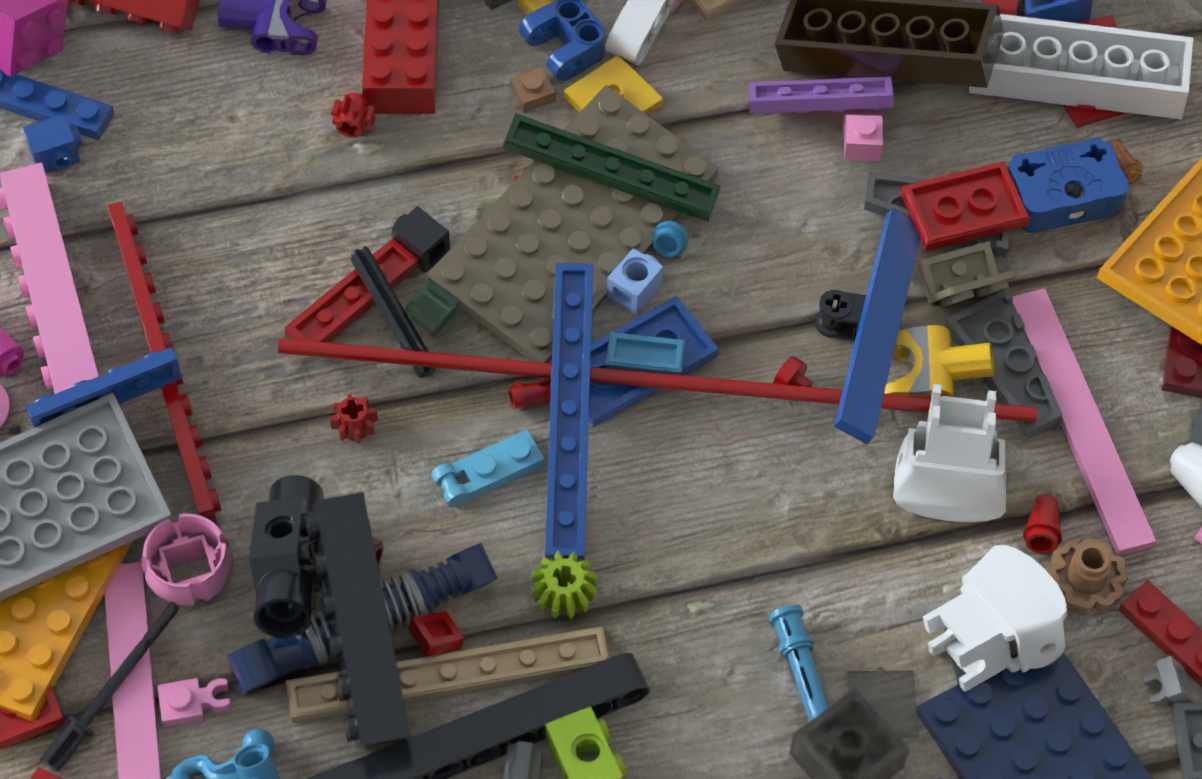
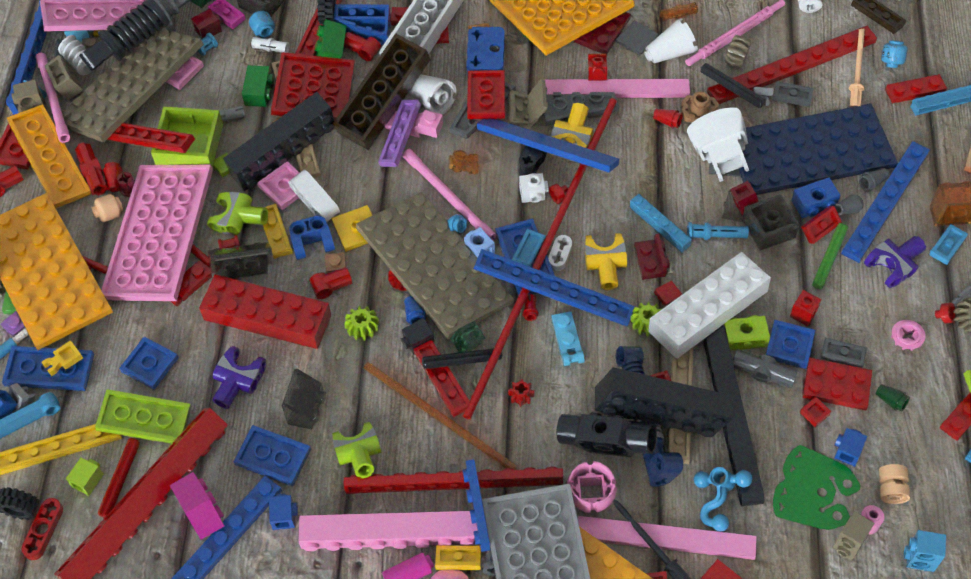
camera: 70 degrees left, 0 degrees up
bright pink plate [157,678,232,728] -> none
red gear [330,93,376,138] -> none
dark green tile [502,113,721,222] -> none
white piece [893,384,1006,522] -> none
none -> blue plate [233,425,311,486]
none -> clear smoke slope [282,369,326,430]
none -> red piece [309,267,353,299]
none -> lime connector [332,422,382,478]
none -> lime gear [344,306,379,341]
none -> clear orange piece [363,362,518,470]
none -> bright pink piece [402,149,497,240]
none -> blue cone [404,296,426,325]
none -> white cone [409,74,456,114]
none -> yellow plate [435,545,481,570]
none -> clear orange plate [448,150,479,174]
none -> white brick [519,173,548,203]
none -> white beam [548,235,572,271]
none -> yellow connector [585,233,627,290]
none -> red brick [588,54,607,81]
none -> dark azure piece [630,194,692,253]
none -> dark red bracket [634,233,670,280]
none -> white brick [648,252,771,359]
none -> red tile [654,280,683,307]
none -> black axle [700,63,765,108]
none -> dark red brick [730,181,761,217]

